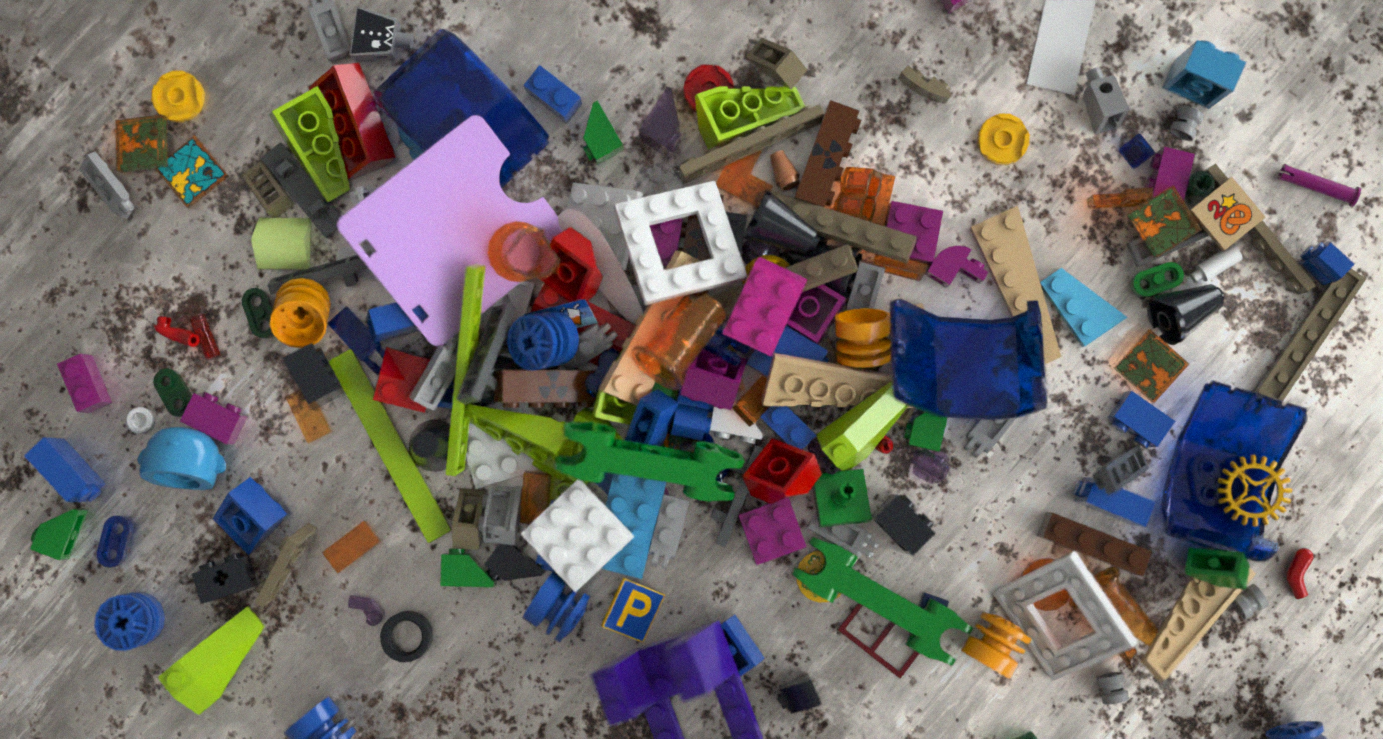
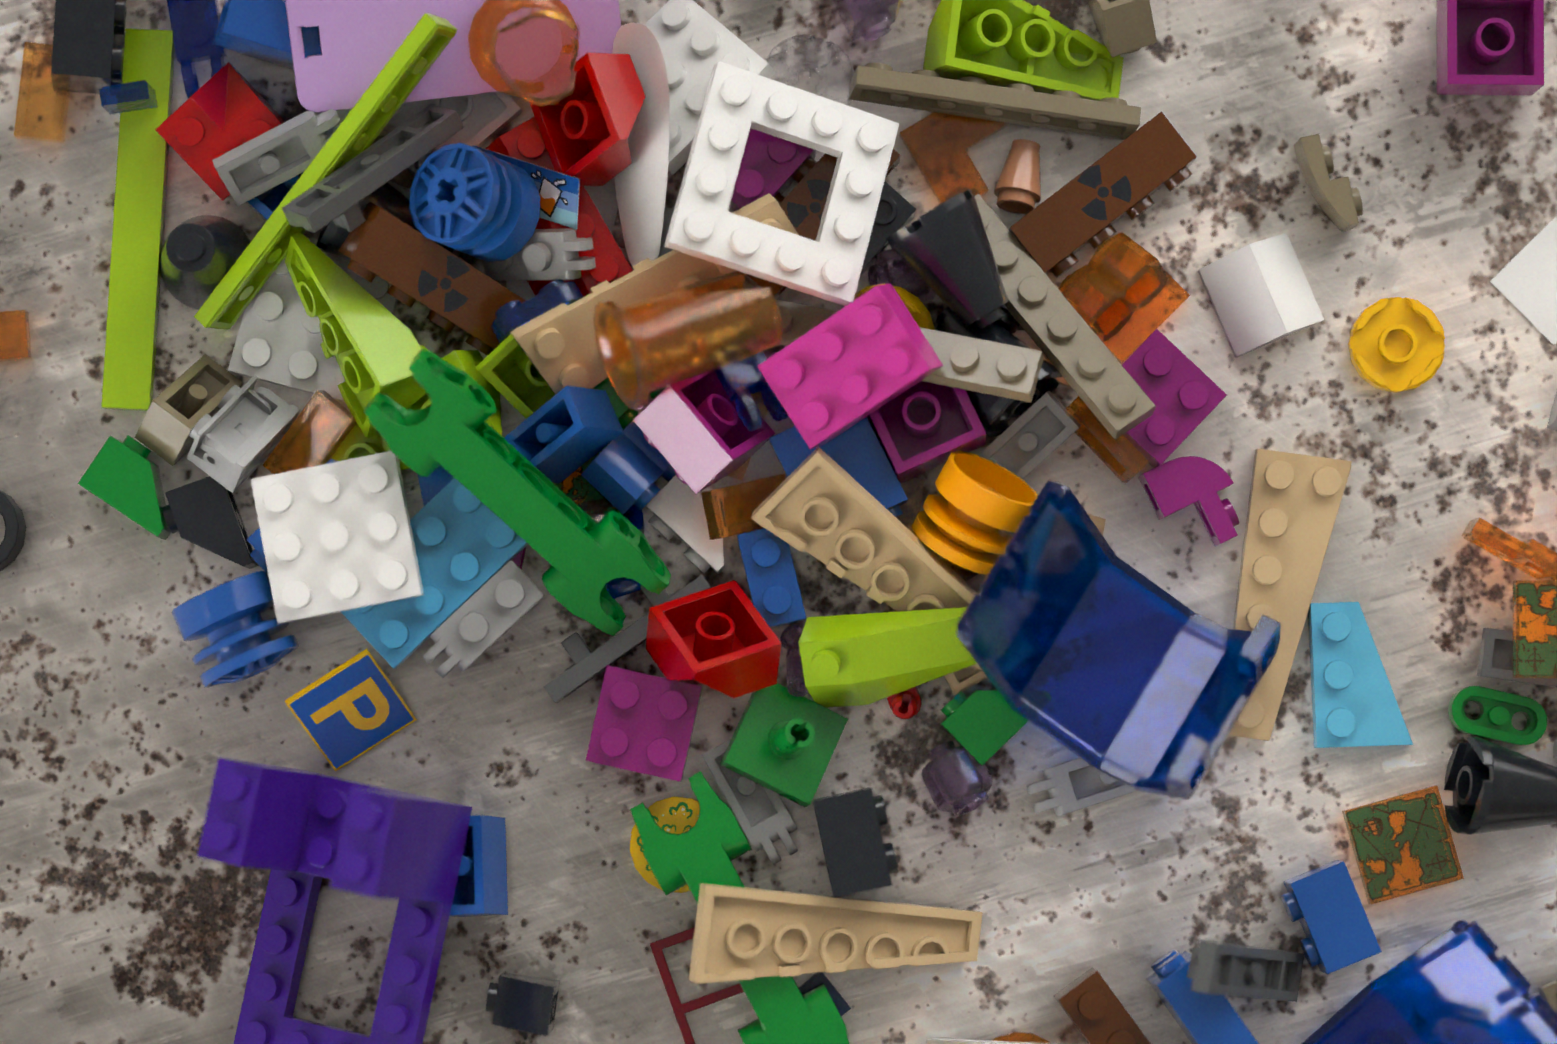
camera: 25 degrees right, 0 degrees up
none -> tile [99,80,158,115]
none -> tan wing [689,883,983,983]
none -> white slope [1198,233,1324,358]

